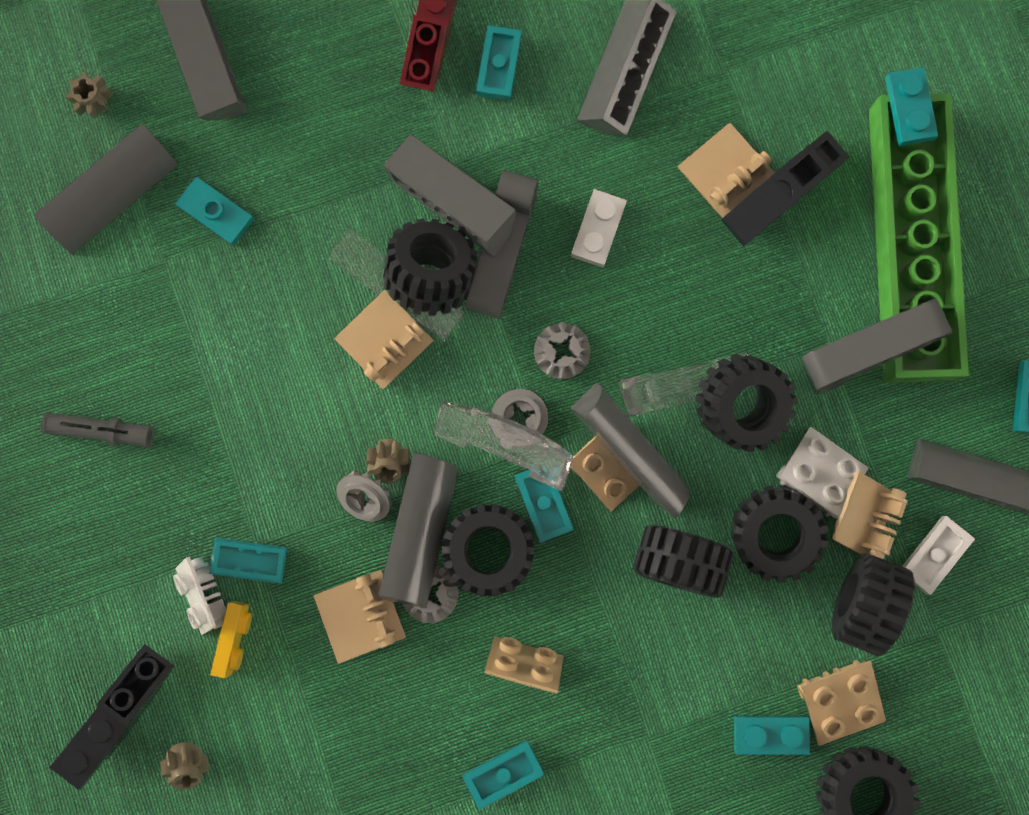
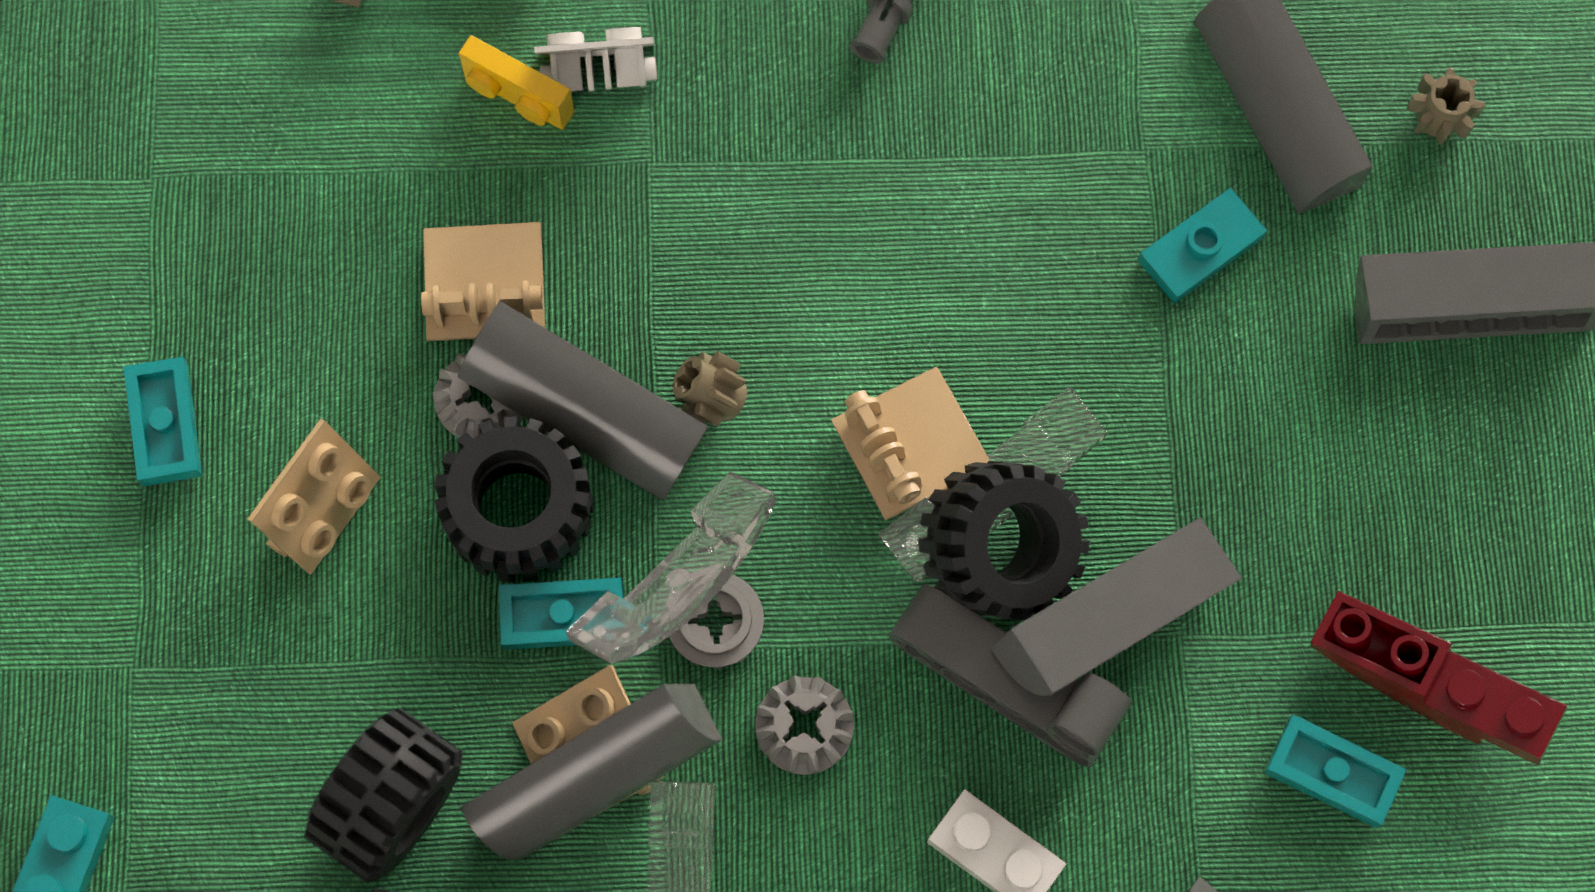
camera: 105 degrees right, 10 degrees down
teal plate [209,538,288,584] -> none
light grey gear [336,471,393,522] -> none

